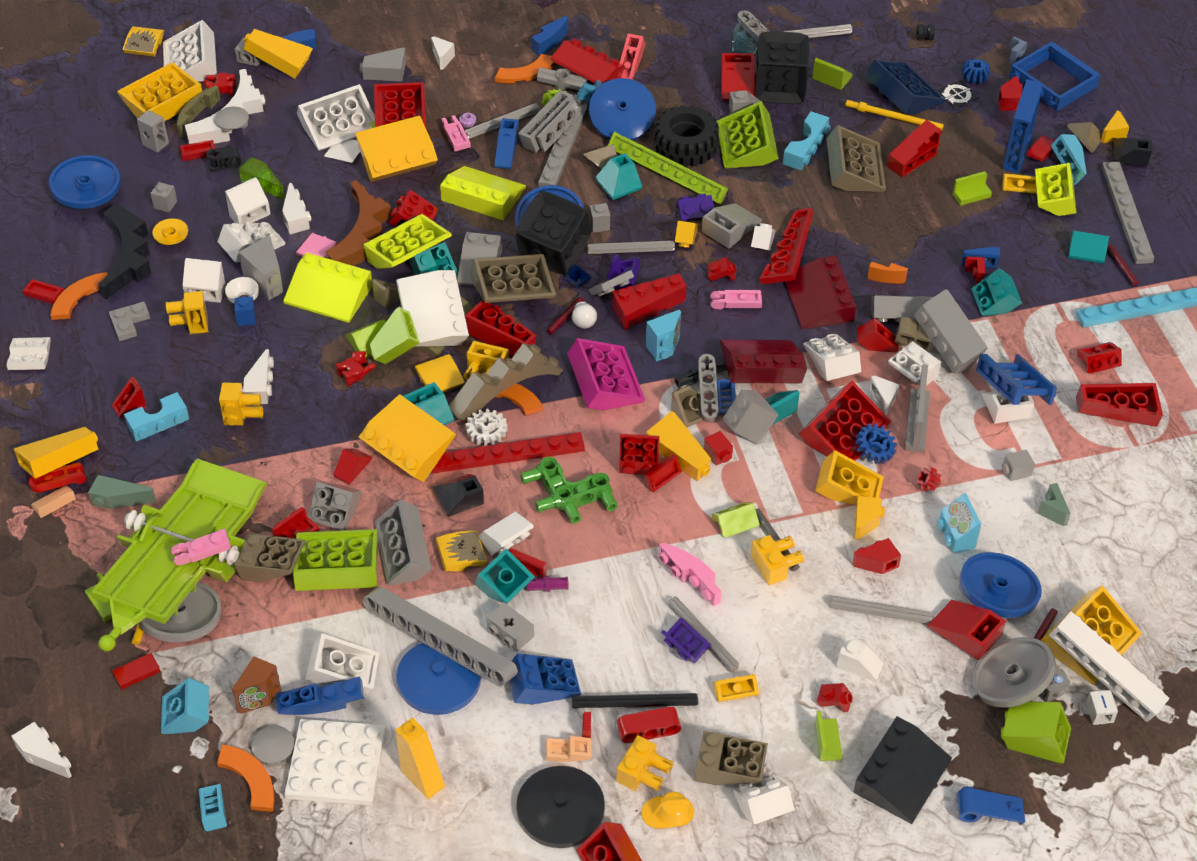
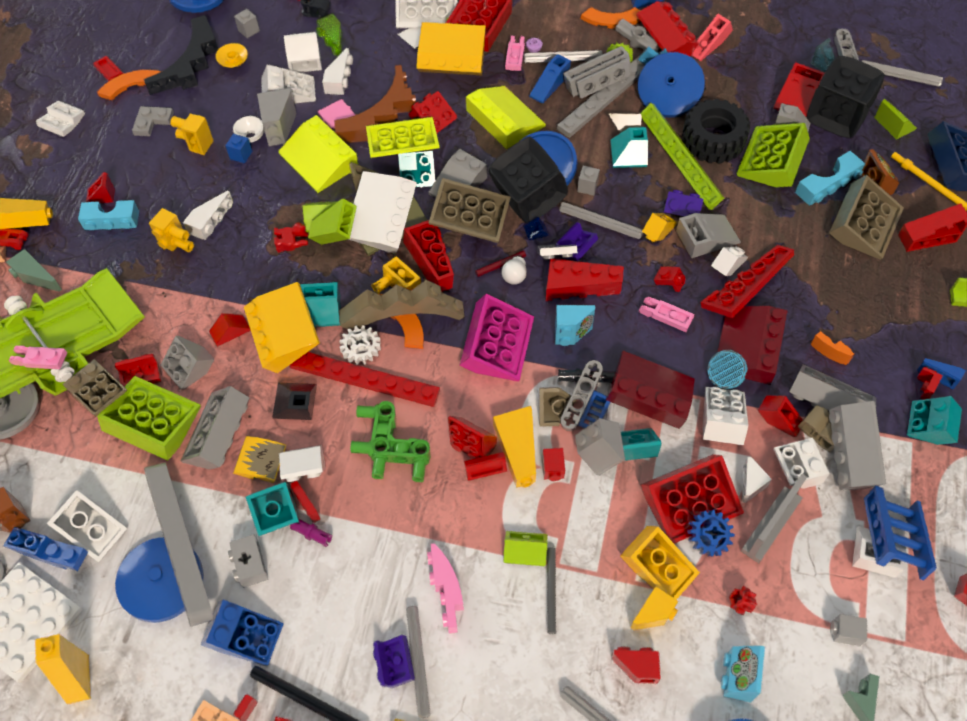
camera: 30 degrees right, 10 degrees up
white slope [183,258,226,303] -> none
yellow slope [415,354,465,393] -> none
yellow brick [751,535,804,585] -> none
none -> tile [708,350,748,389]
none -> dark orange slope [861,149,899,195]

